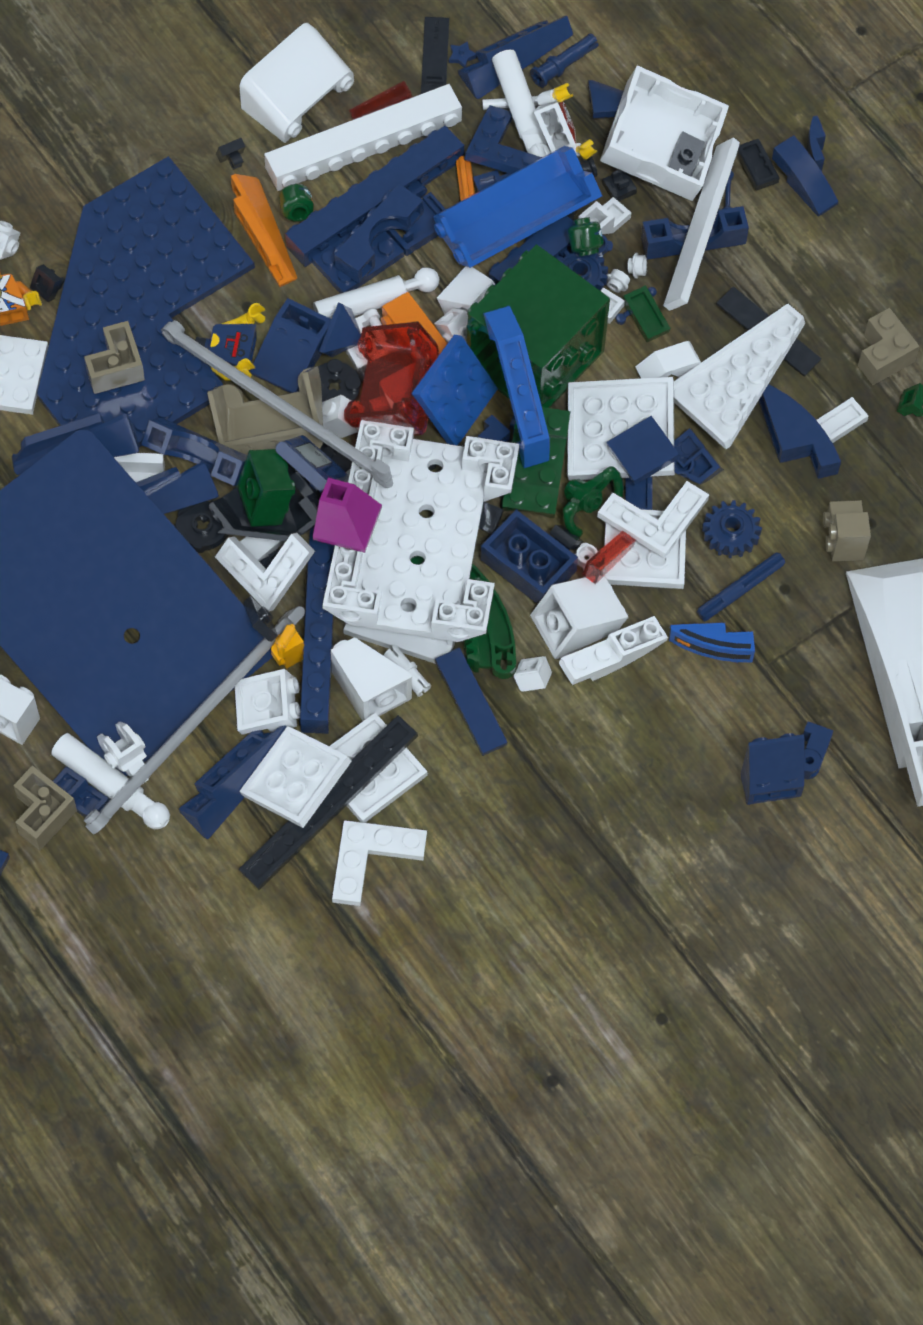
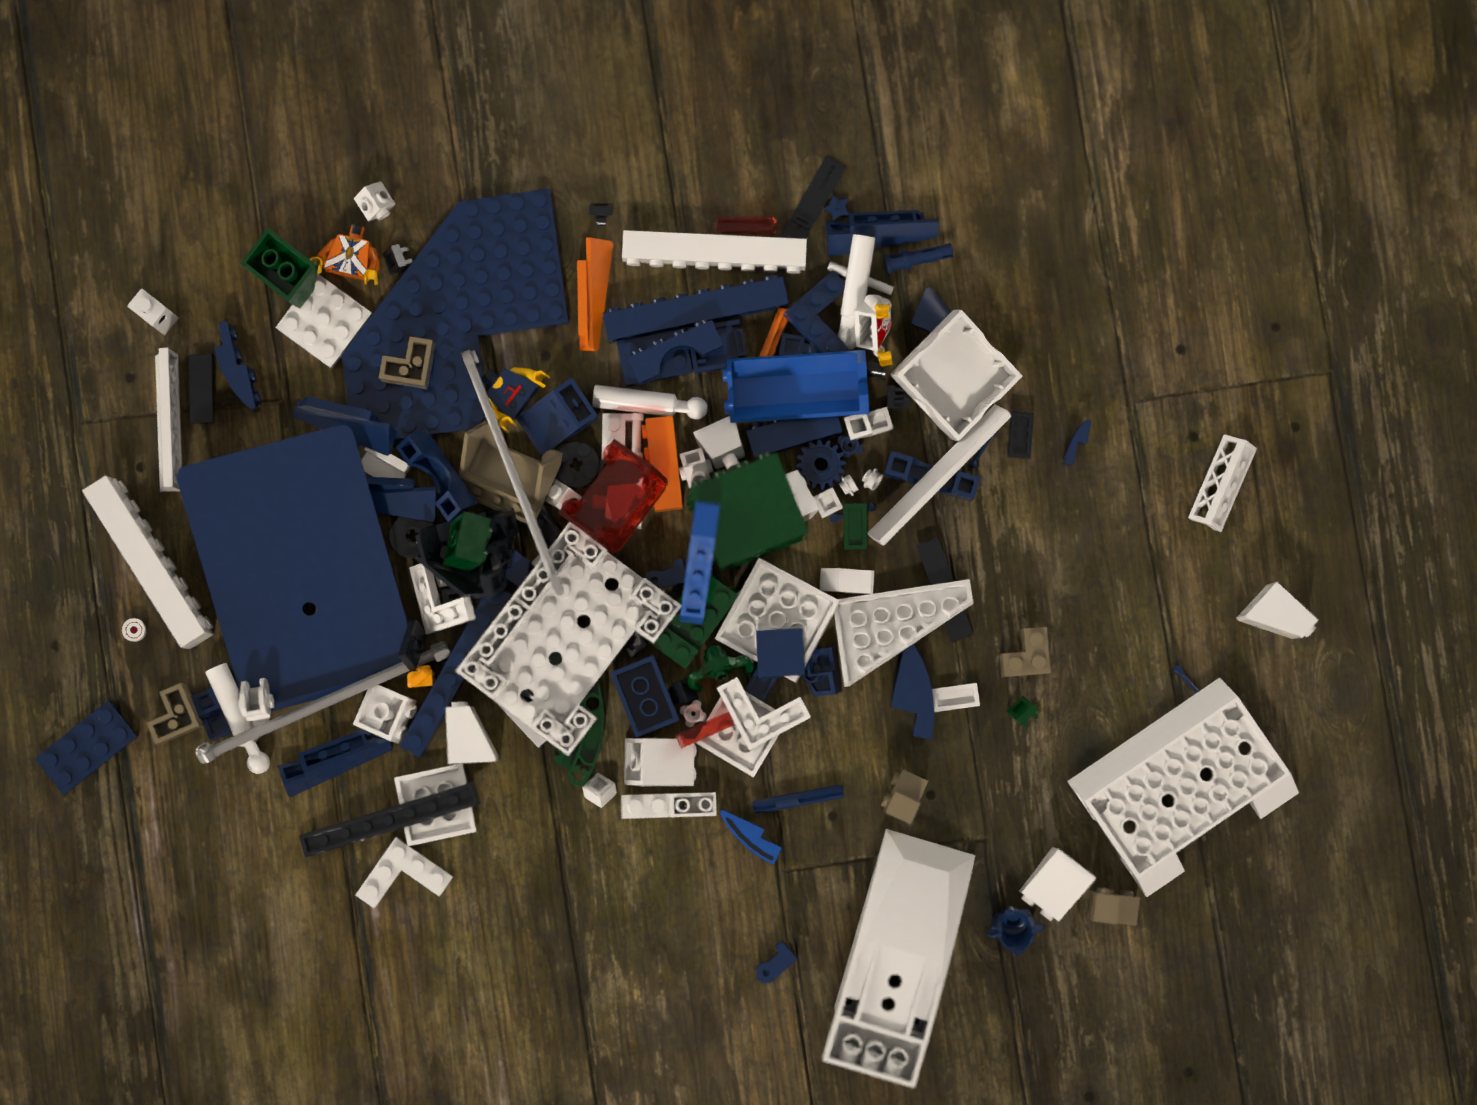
camera: 25 degrees right, 20 degrees up
white plate [239,726,352,828] -> none
white windscreen [240,23,354,143] -> none
dark blue container [276,435,348,492] -> none
dark green head [279,183,314,222] -> none
magenta slope [313,478,382,553] -> none
dark blue slope [319,302,364,357] -> none
white pin [383,645,431,697] -> none
blue plate [412,335,498,446] -> none
dark blue tile [435,648,508,756] -> none
dark green head [568,217,604,256] -> none
plate [667,131,705,177] -> none
dark blue gear [702,500,762,558] -> none
dark blue slope [740,733,805,805] -> none
dark blue slope [772,135,839,217] -> none

